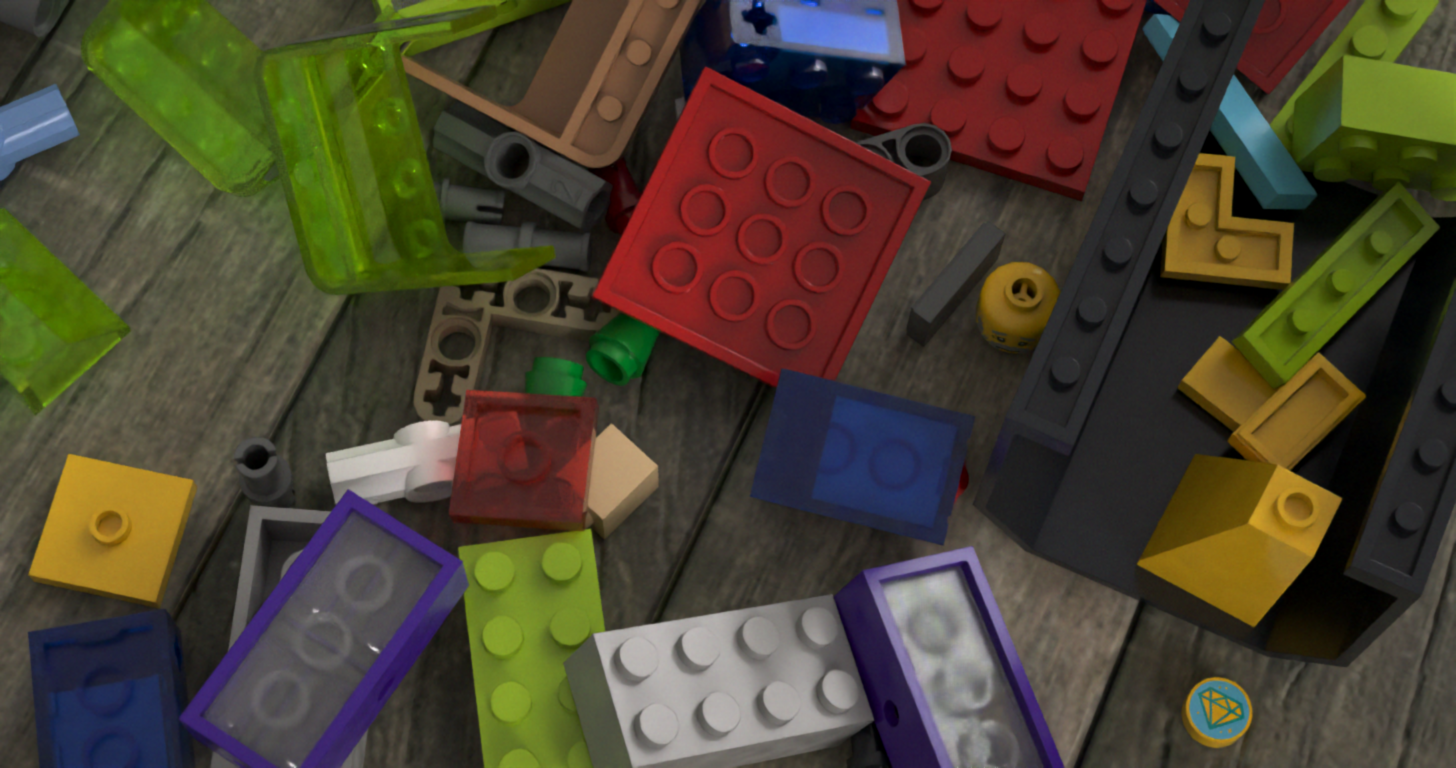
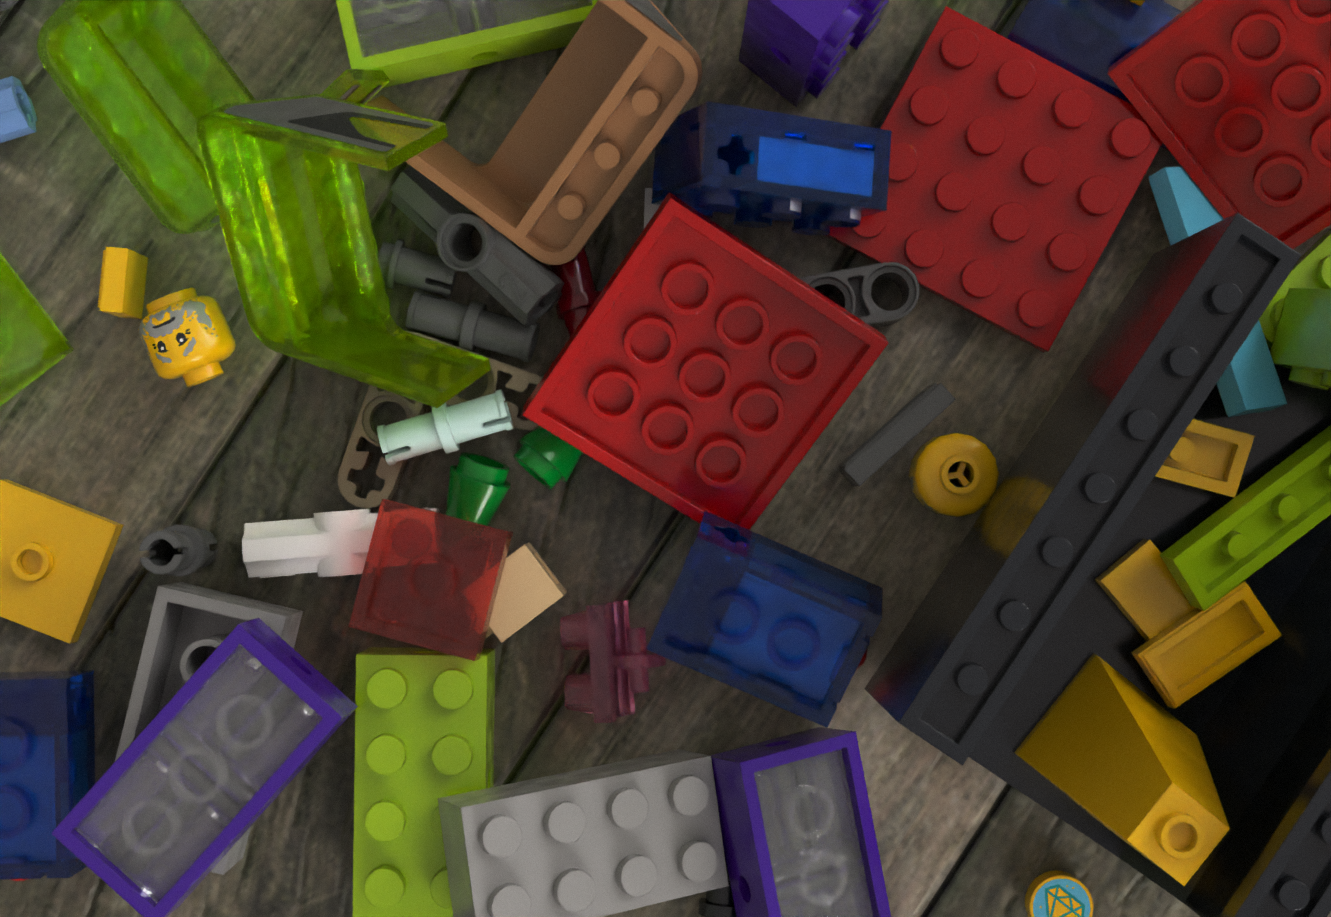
camera: 15 degrees right, 20 degrees up
none -> yellow tile [97,246,148,319]
none -> yellow head [138,288,236,387]
none -> light aqua pin [377,389,514,466]
none -> clear pink hips [560,600,666,723]

